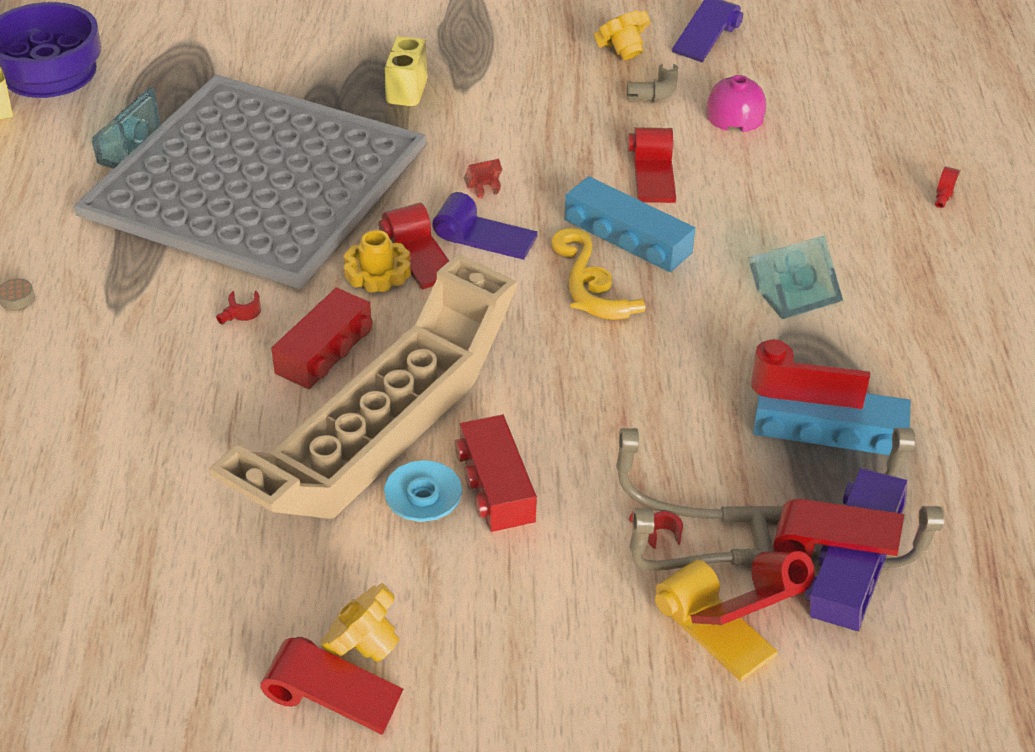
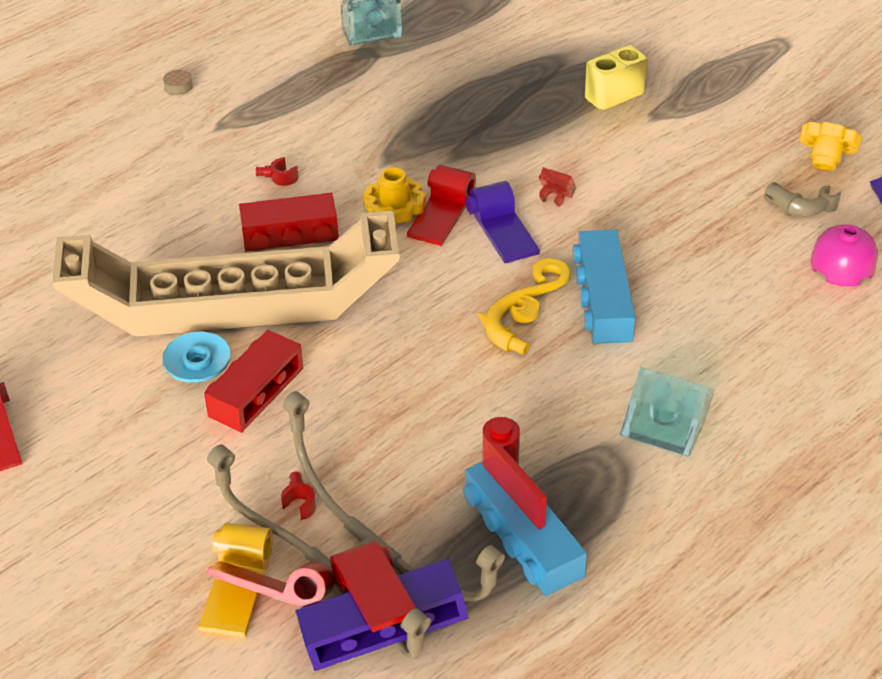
camera: 50 degrees right, 0 degrees up
light grey plate [74,74,426,290] -> none
yellow plant [320,583,400,662] -> none
red door [628,127,676,203] -> none

